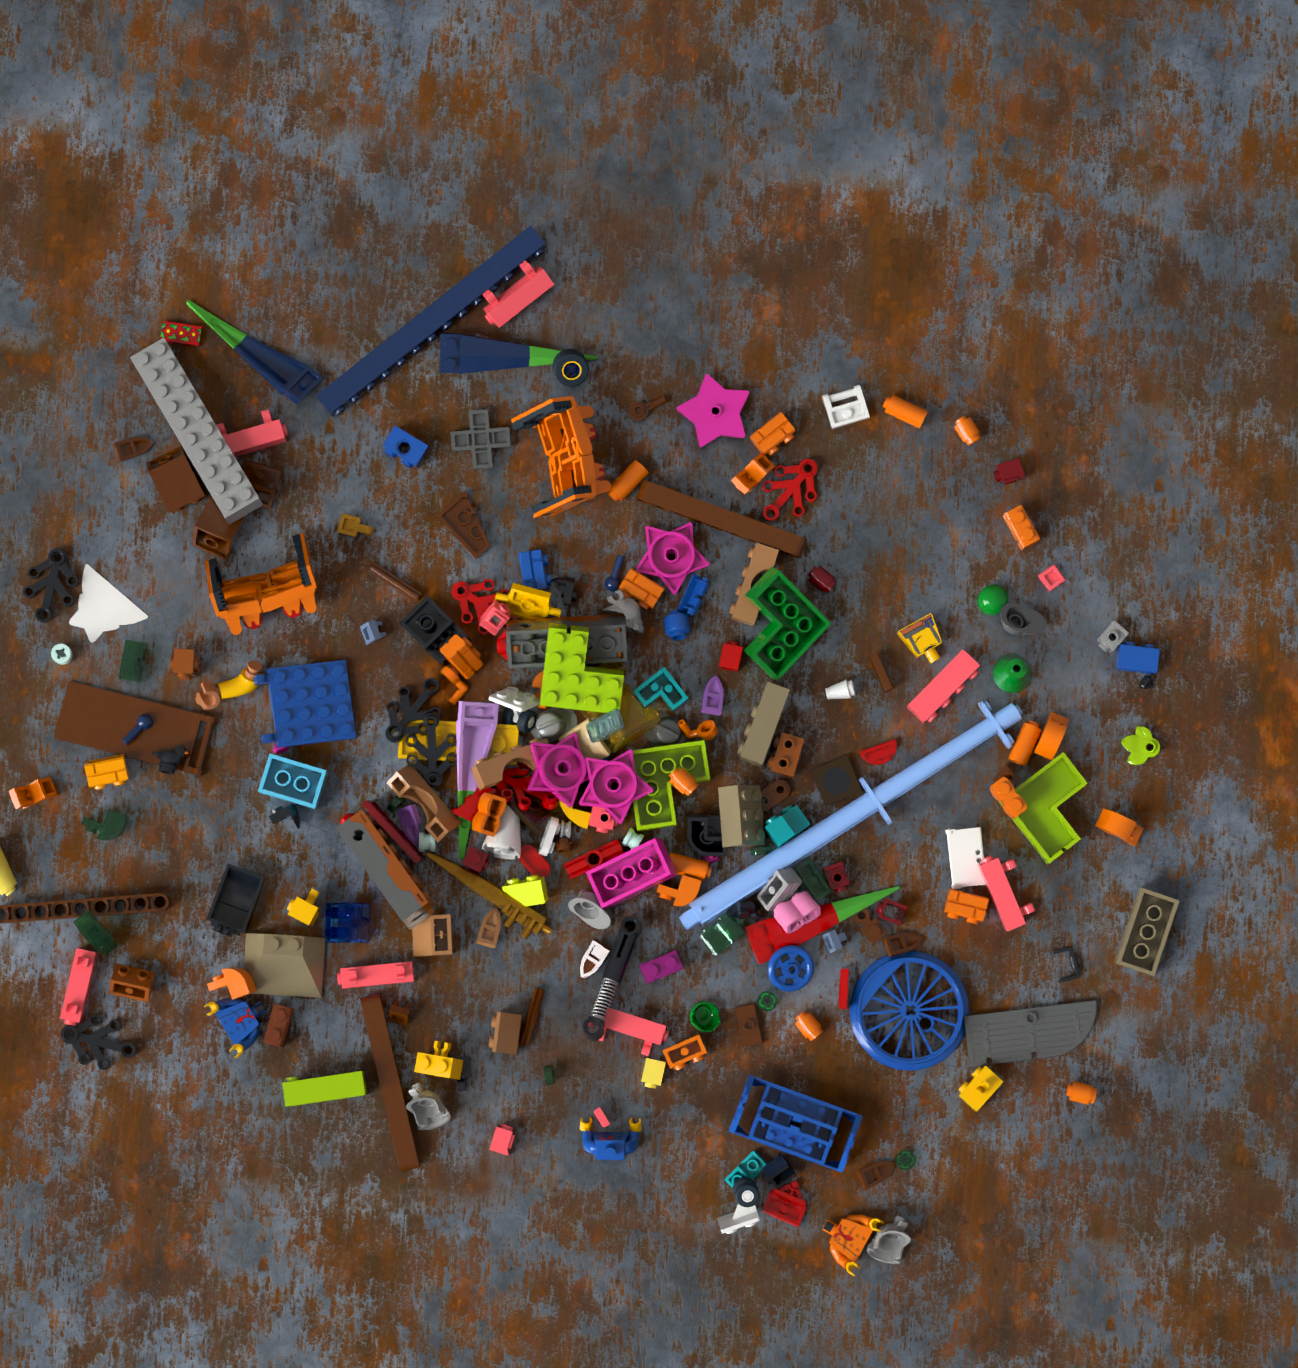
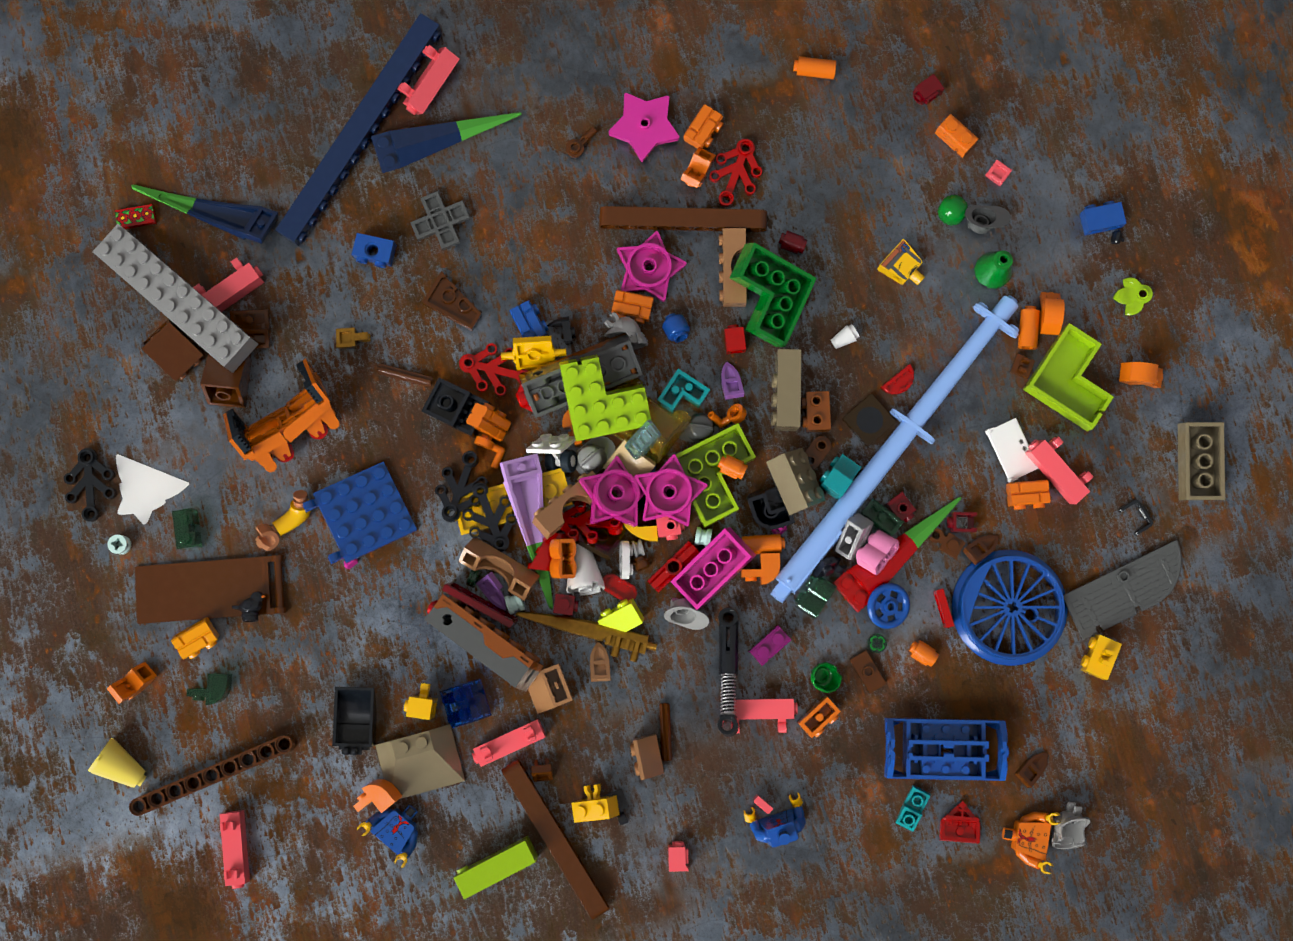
camera: 15 degrees left, 0 degrees up
black plant [61,1014,136,1070] -> none
clear green brick [74,910,118,957] -> none
dark orange brick [109,964,155,1002] -> none
reddish brown plate [112,437,154,463] -> none
dark blue bar [122,714,153,746] -> none
dark orange brick [170,649,201,681] -> none
medium azure brick [258,753,328,810] -> none
copper brick [263,1004,294,1048] -> none
black plate [269,804,300,829] -> none
sand blue tile [360,620,386,645] -> none
light grey helmet [406,1082,451,1130] -> none
coral window [479,600,511,636] -> none
orange container [511,396,611,518] -> none
clear green tile [543,1065,555,1085] -> none
black wheel [552,349,589,387] -> none
plate [580,938,612,978] -> none
dark blue bar [605,554,625,592] -> none
orange brick [608,460,649,502] -> none
light yellow brick [641,1058,666,1089] -> none
blue hinge [677,573,710,617] -> none
plate [717,1177,760,1234] -> none
clear green tile [750,845,770,856] -> none
black window [762,1151,797,1189] -> none
white plate [822,384,870,429] -> none
sand blue tile [822,930,848,954] -> none
reddish brown tile [869,652,893,693] -> none
clear green tile [895,1150,916,1170] -> none
coral brick [907,649,980,724] -> none
orange brick [954,416,981,446] -> none
orange brick [990,777,1027,819] -> none
orange brick [1066,1081,1097,1105] -> none
light grey brick [1097,620,1129,653] -> none

